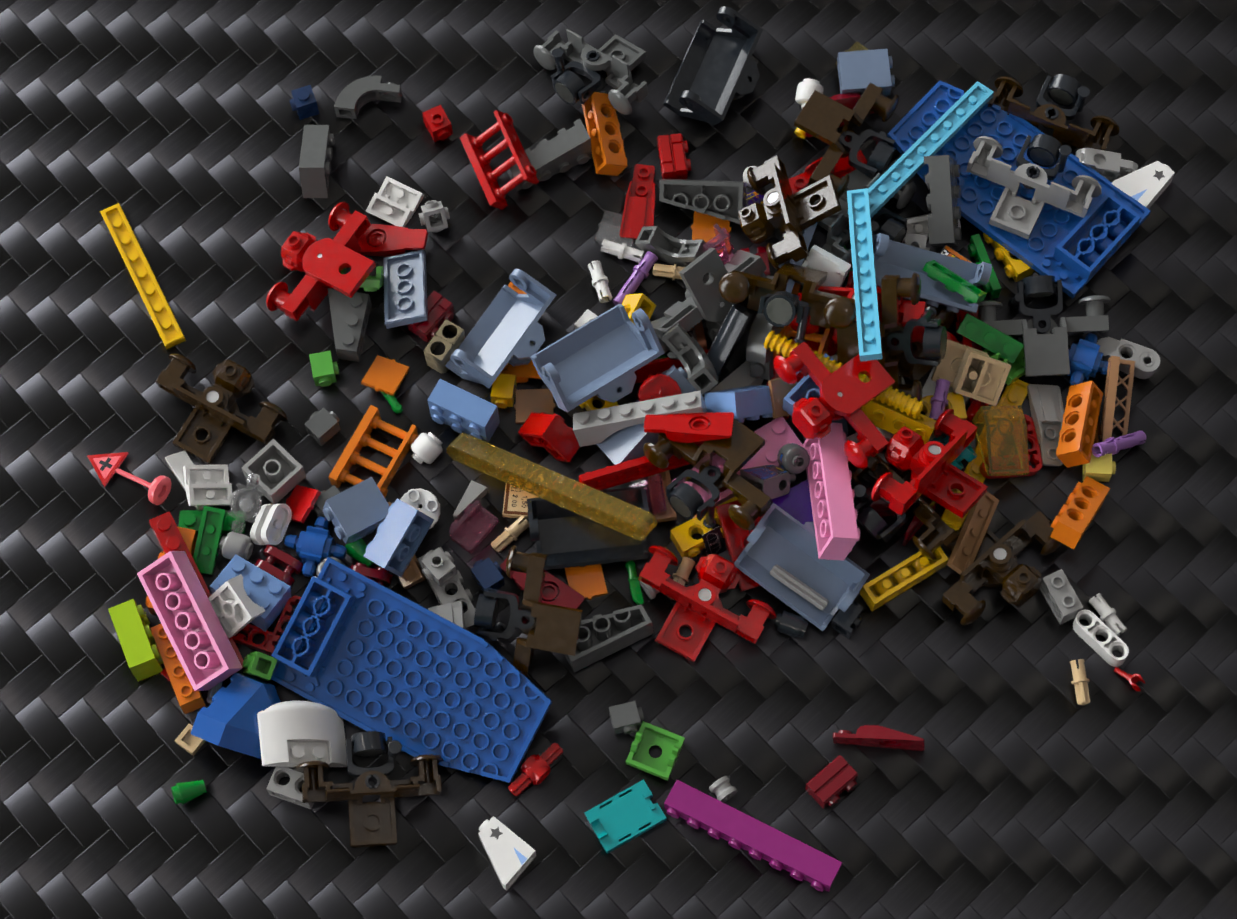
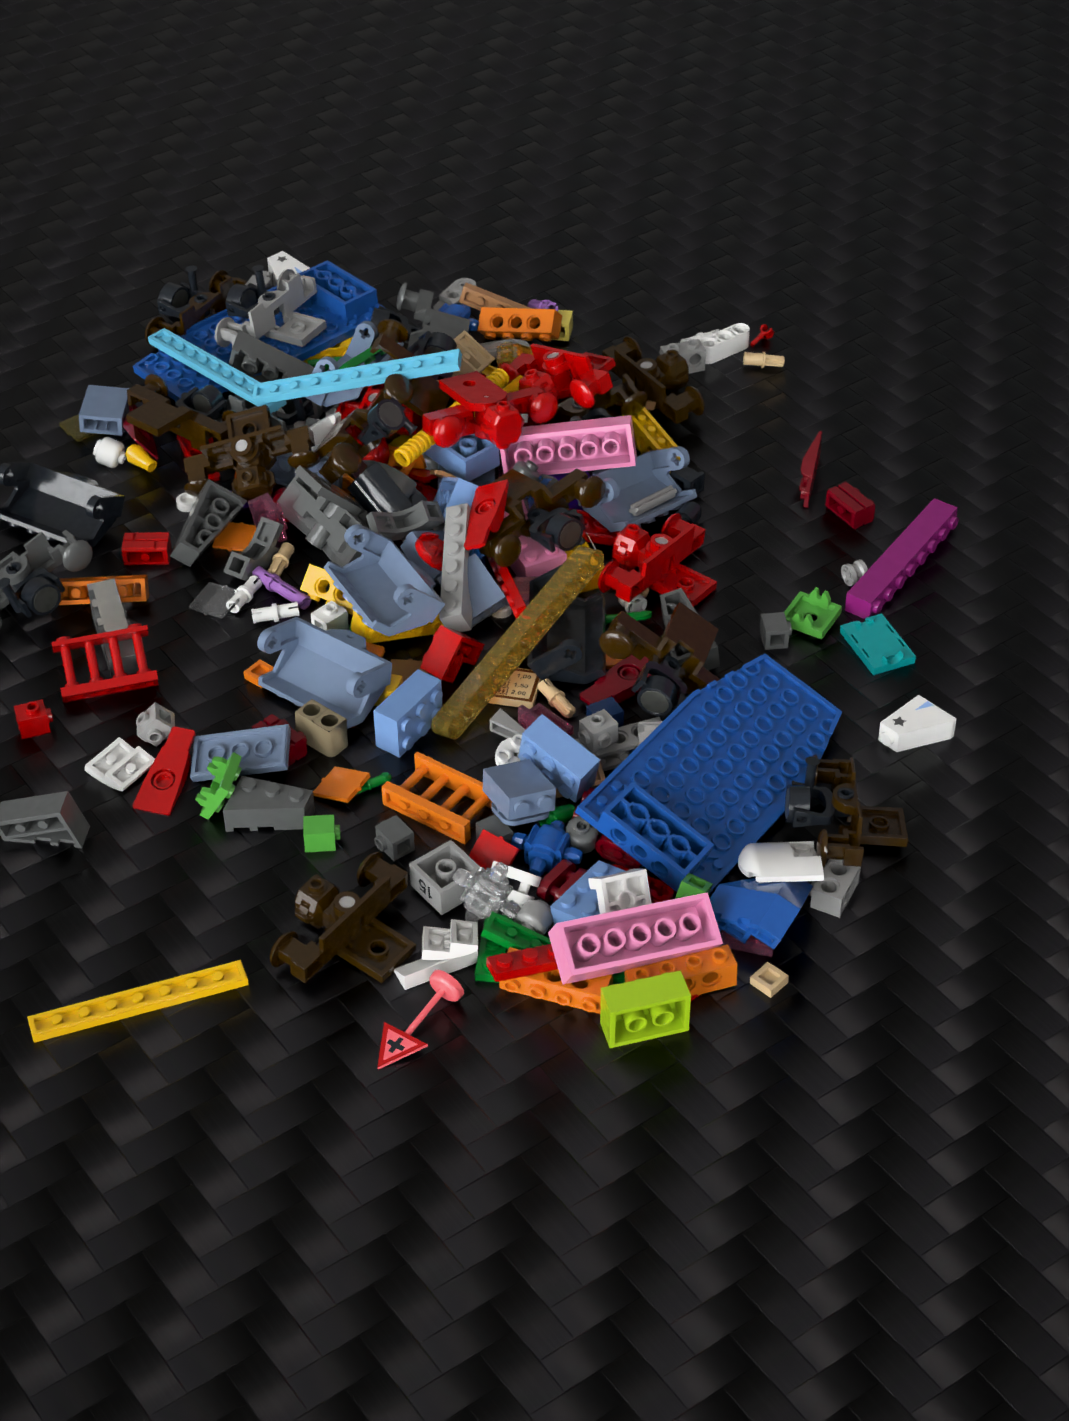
camera: 85 degrees left, 25 degrees down
green cone [171,779,206,805] -> none
red piece [266,202,376,321] -> none
white head [410,432,443,464] -> none
red axle [508,743,563,797] -> none
red piece [619,164,655,240] -> none
orange brick [1050,476,1110,549] -> none

